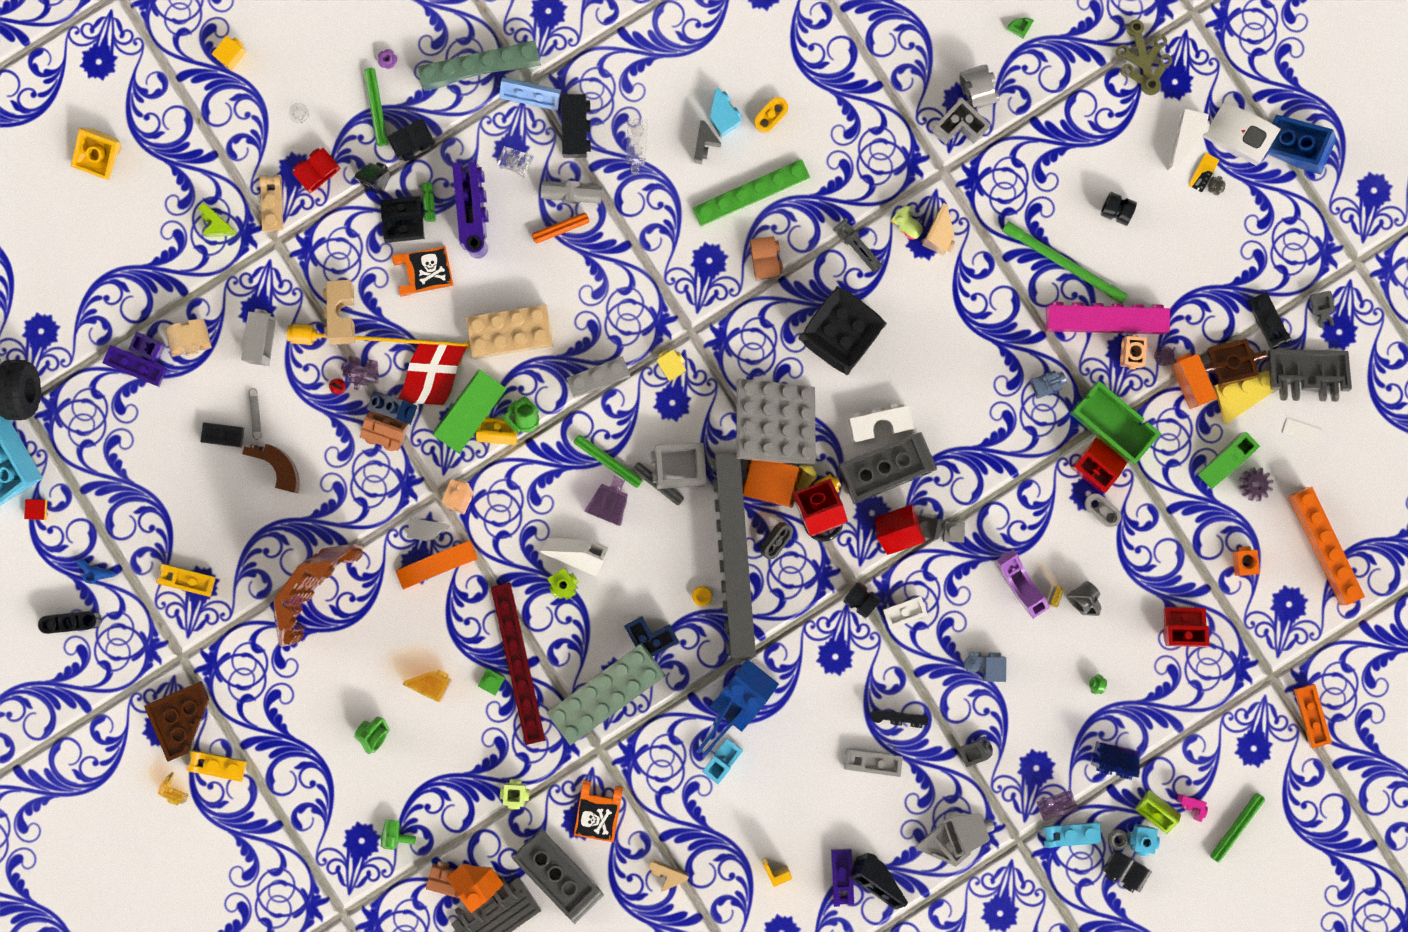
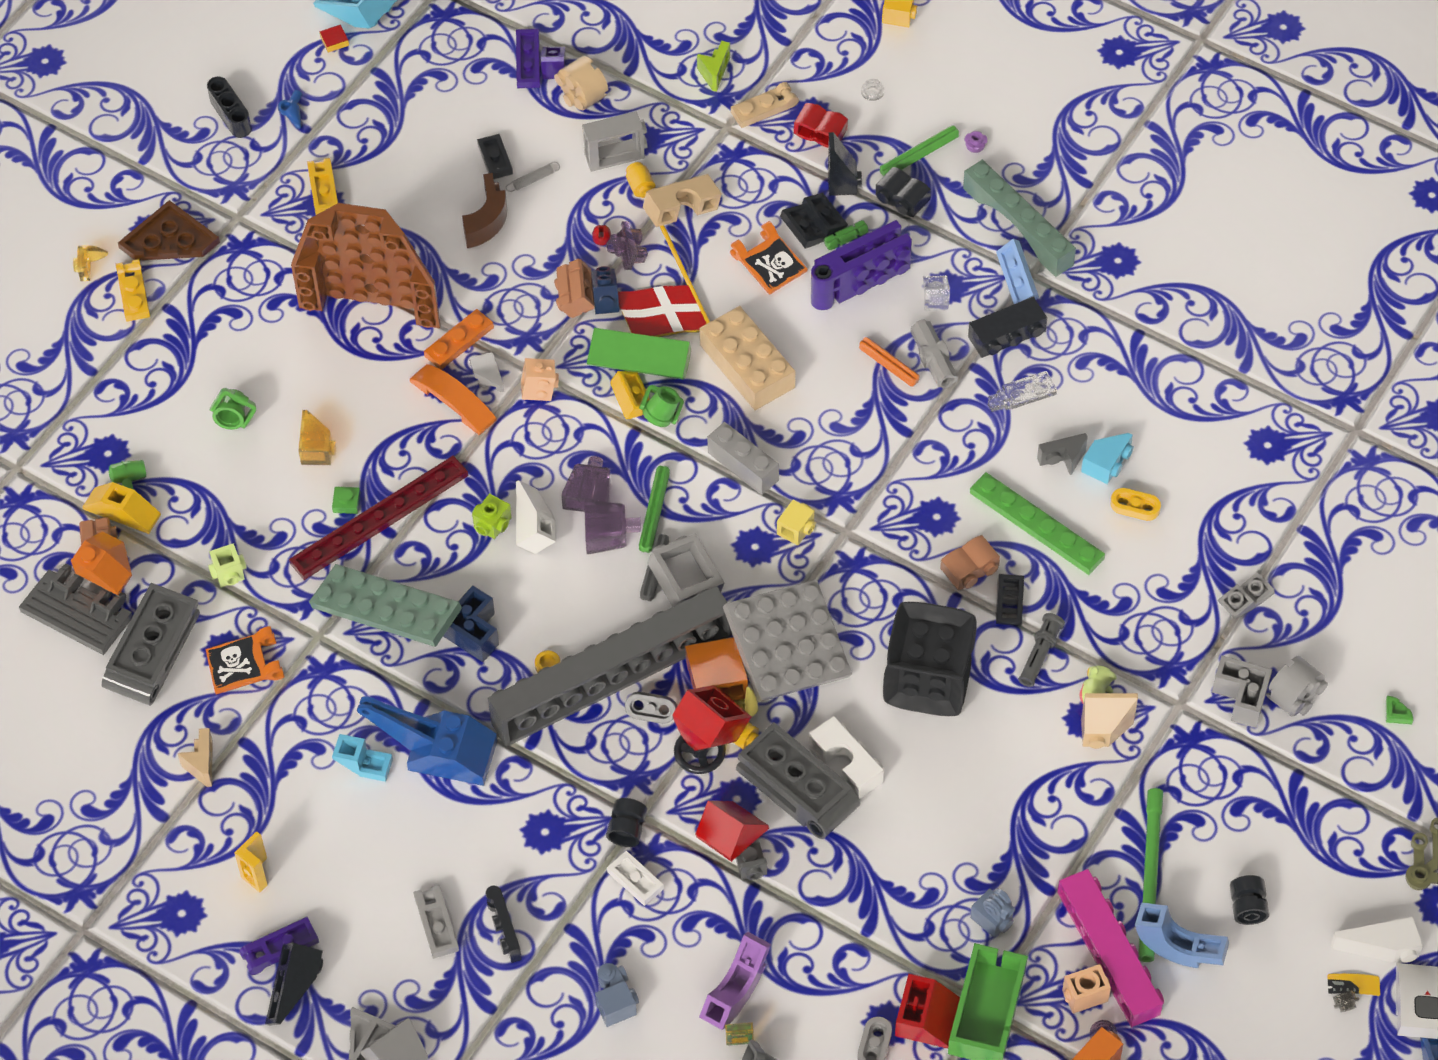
camera: 70 degrees right, 30 degrees down
light grey plate [943,521,965,543] -> none
dark grey bracket [958,736,993,767] -> none
none -> yellow slope [82,482,161,534]
none -> orange plate [424,309,494,370]
none -> clear purple torso [561,456,611,516]
none -> black slope [996,574,1024,626]
none -> medium blue arch [1135,903,1229,968]
none -> light grey slope [1218,572,1275,619]

